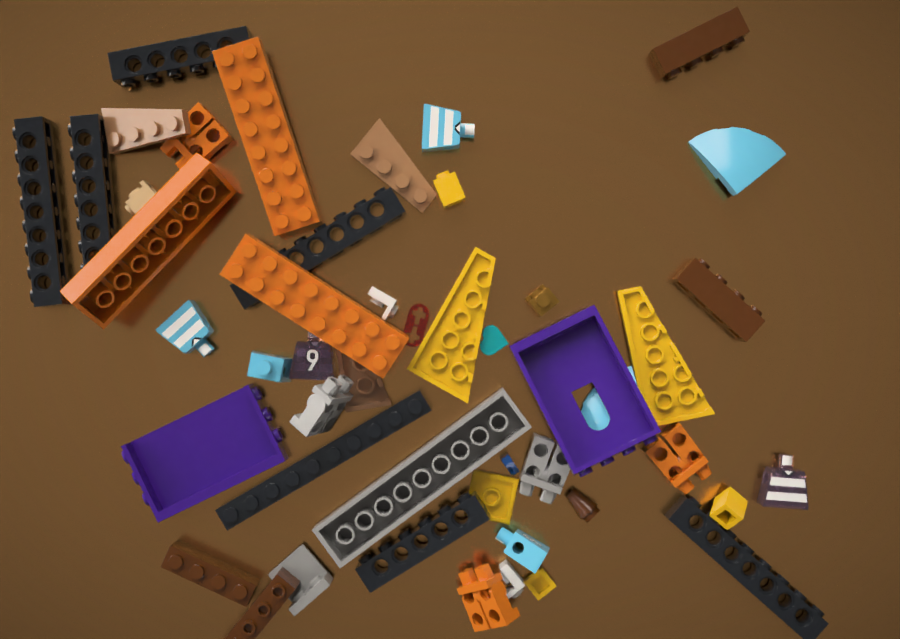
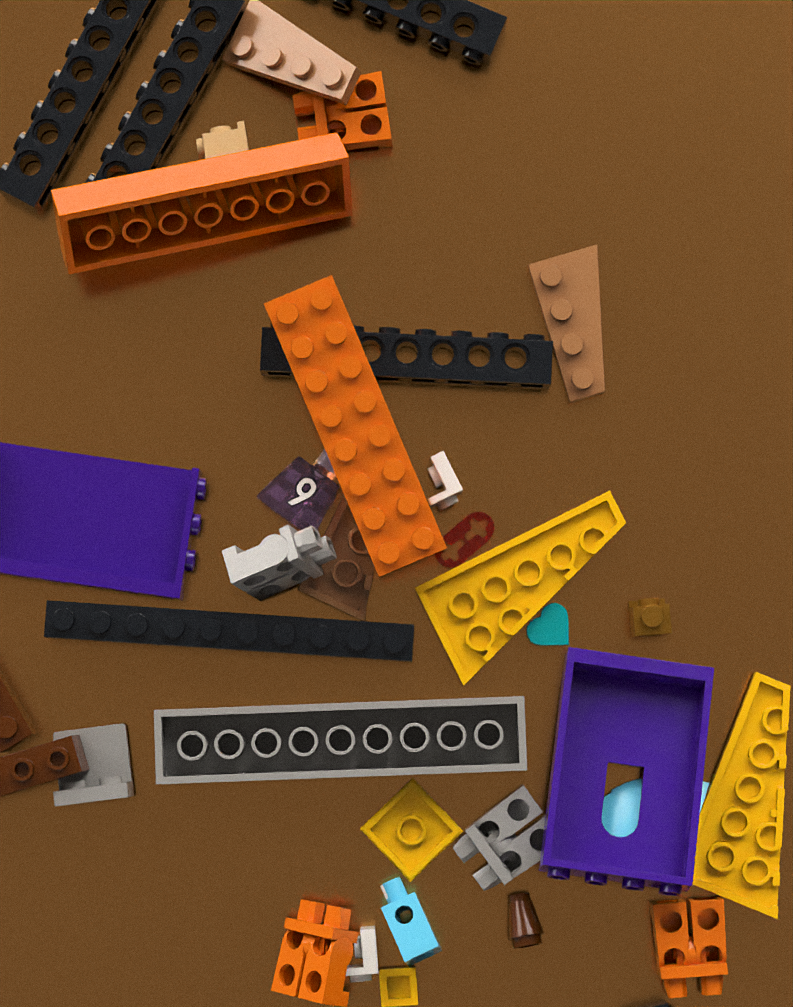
camera: 35 degrees right, 5 degrees down
medium azure torso [156,300,215,358] -> none
orange brick [212,36,322,236] -> none
medium azure torso [247,350,295,382] -> none
black brick [355,491,490,593] -> none
torso [422,104,475,152] -> none
yellow brick [433,170,466,209] -> none
blue tile [500,452,520,476] -> none

